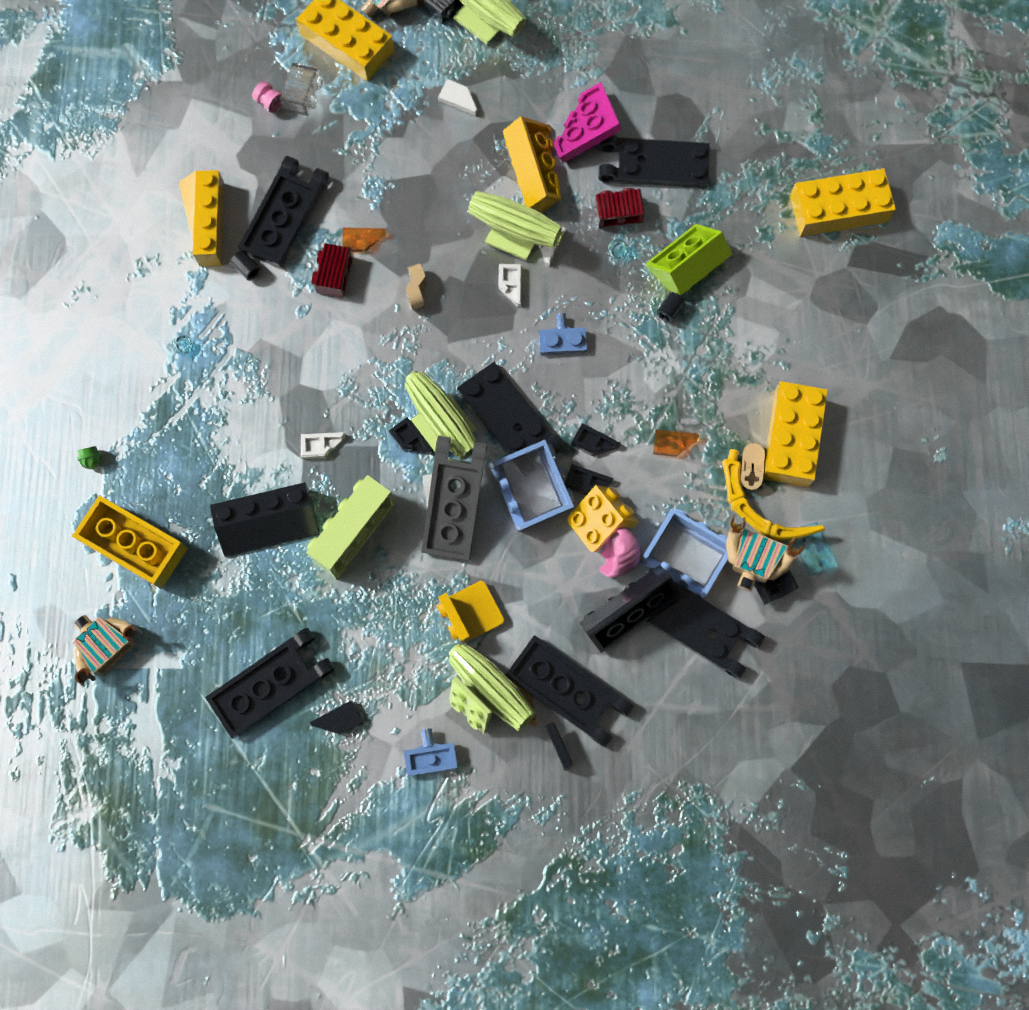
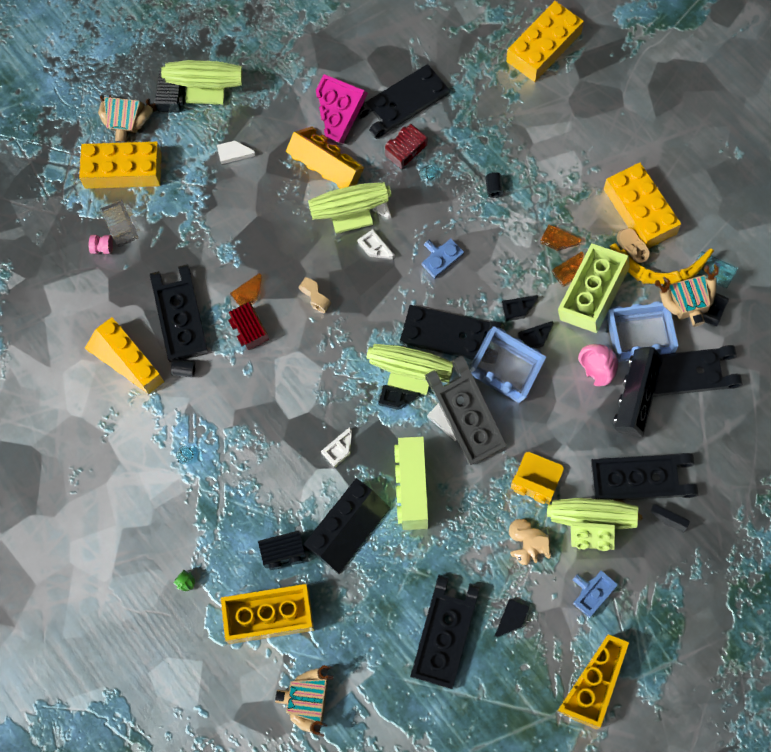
camera: 35 degrees left, 5 degrees down
yellow bracket [567,485,639,552] -> none
lime slope [645,224,732,295] -> none
none -> black brick [258,530,306,570]
none -> tan animal [509,519,551,566]
none -> clear orange tile [540,224,582,251]
none -> yellow wedge [557,634,629,730]
none -> yellowish green brick [558,243,630,333]

